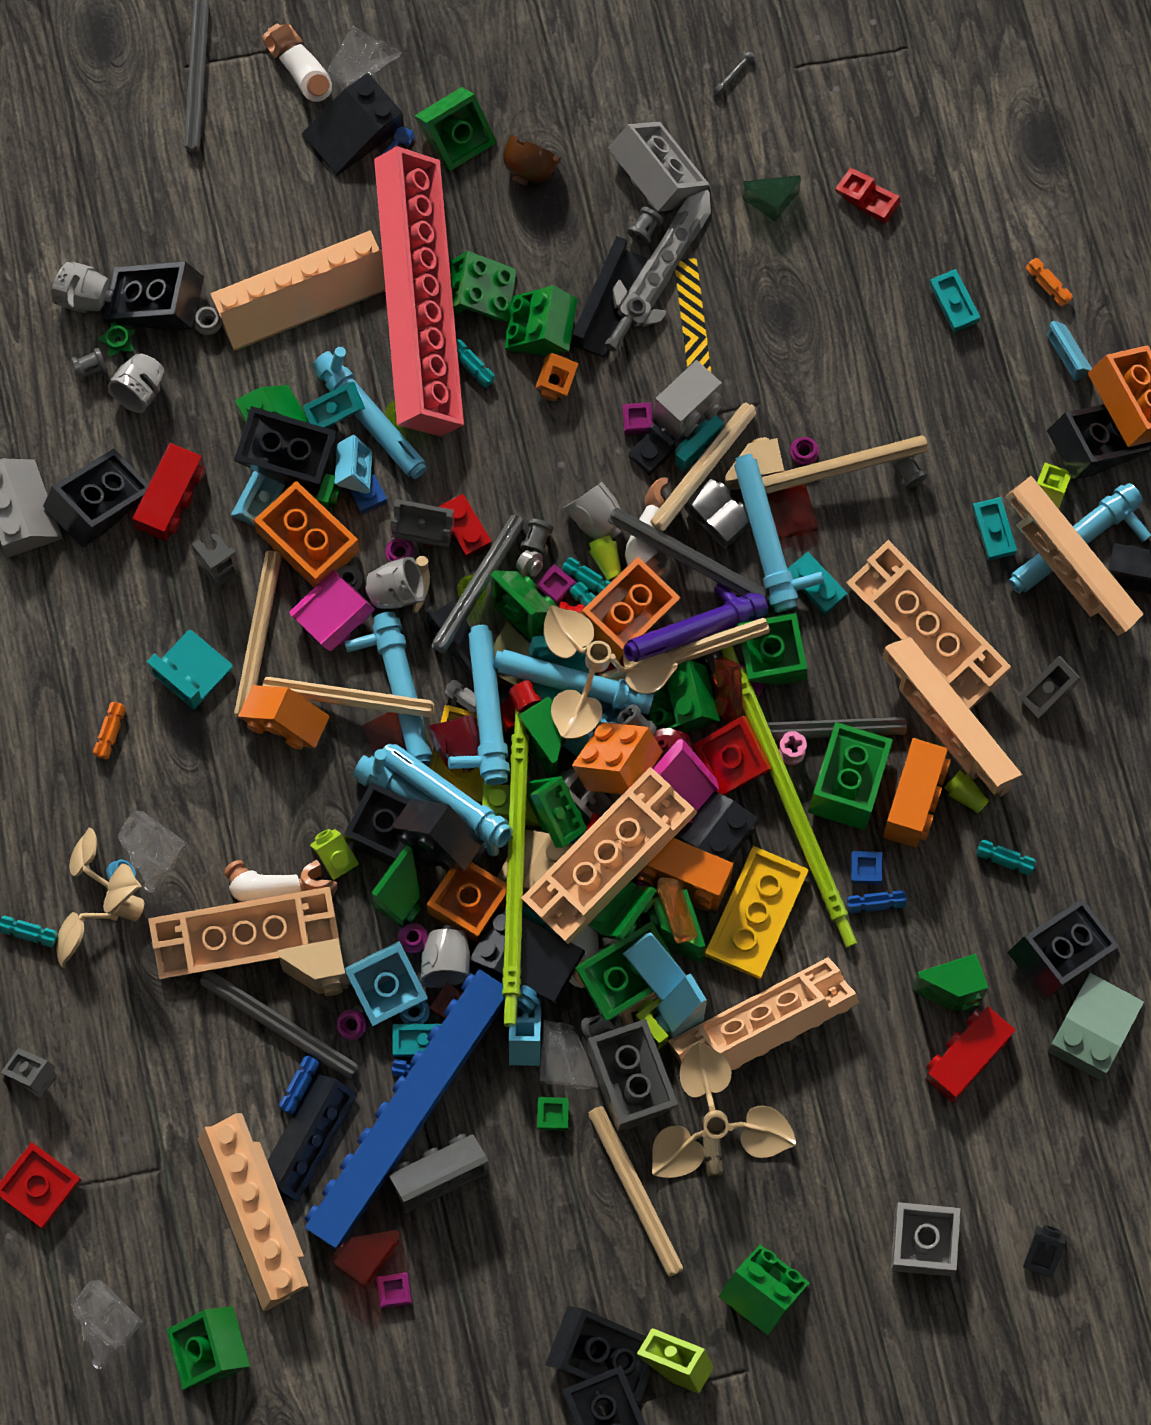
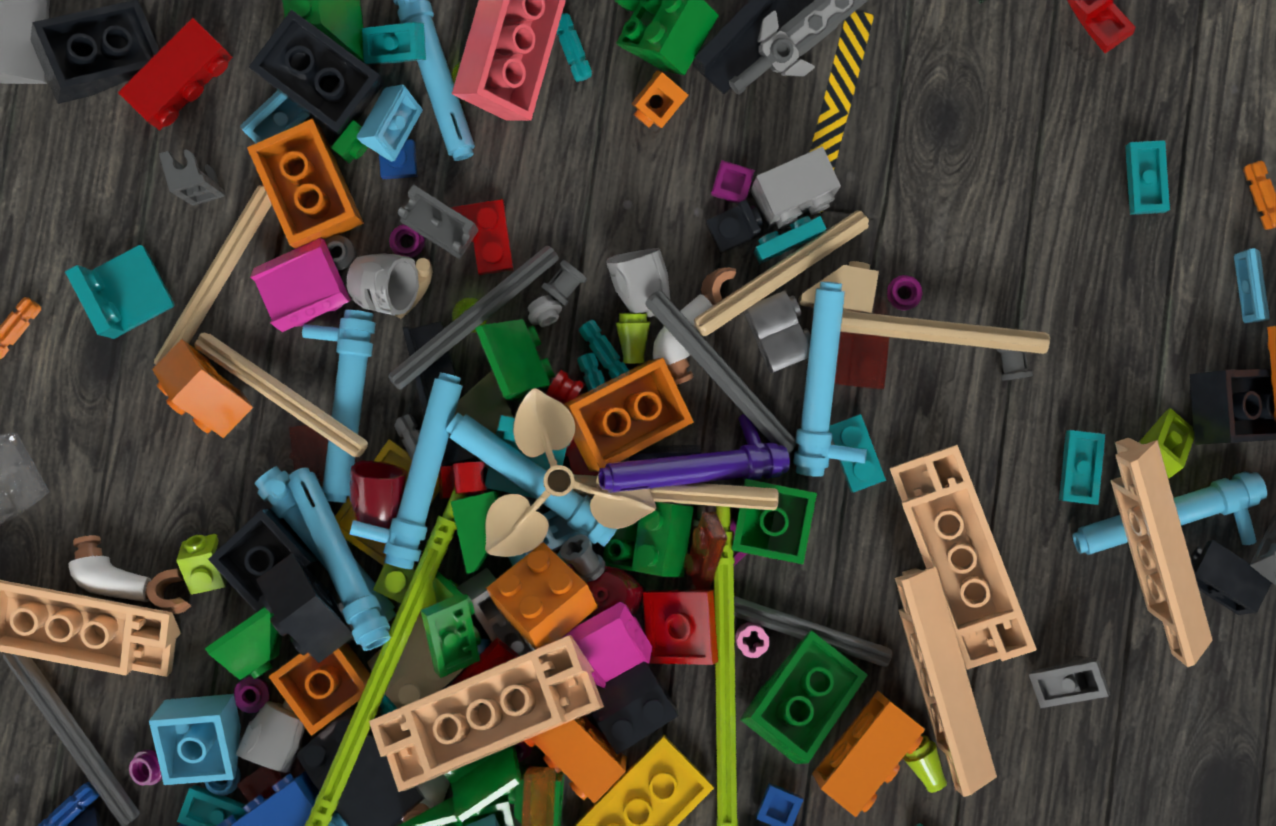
camera: 25 degrees right, 15 degrees up
tan slope [277,938,348,996] -> none
magenta tile [536,564,576,606] -> none

